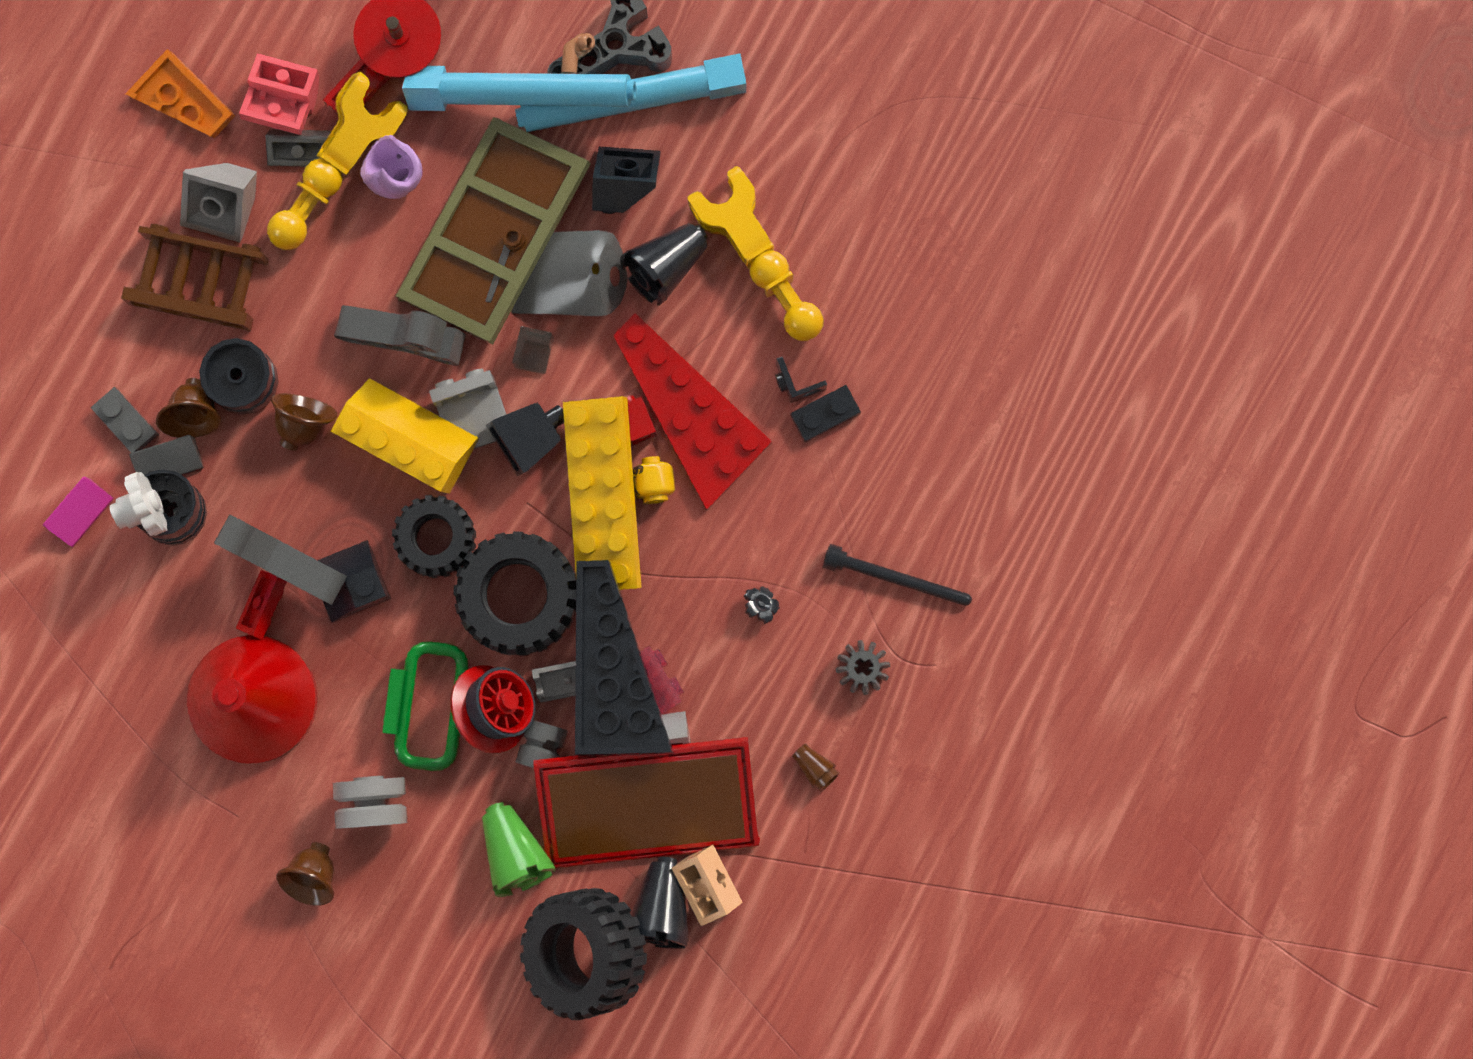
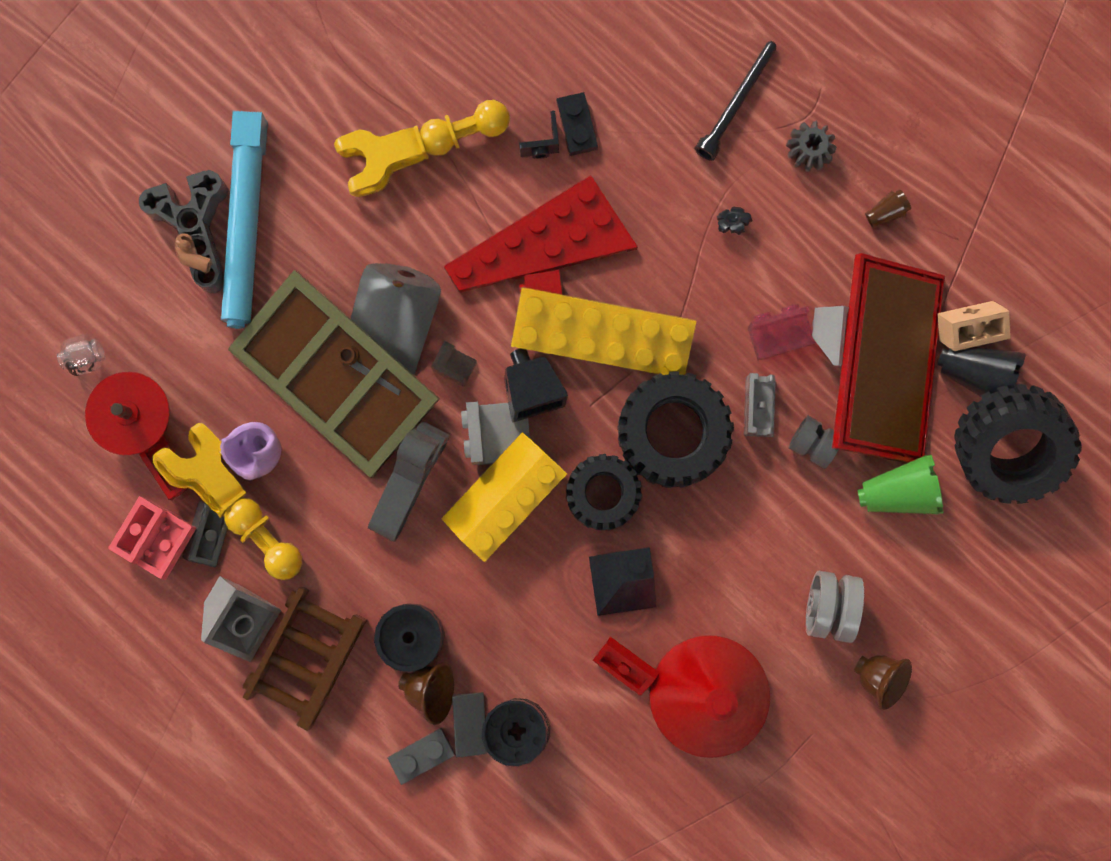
camera: 75 degrees left, 0 degrees up
dark pink slope [43,476,114,547] -> none
white plant [110,472,167,536] -> none
orange wing [125,49,235,138] -> none
dark grey beam [214,514,347,605] -> none
reddish brown hat [271,393,338,451] -> none
green bar [382,641,469,771] -> none
medium azure brick [402,66,637,111] -> none
red piece [450,665,535,754] -> none
black wing [575,560,674,756] -> none
black slope [592,146,661,214] -> none
black cone [620,223,708,306] -> none
yellow head [633,456,675,504] -> none

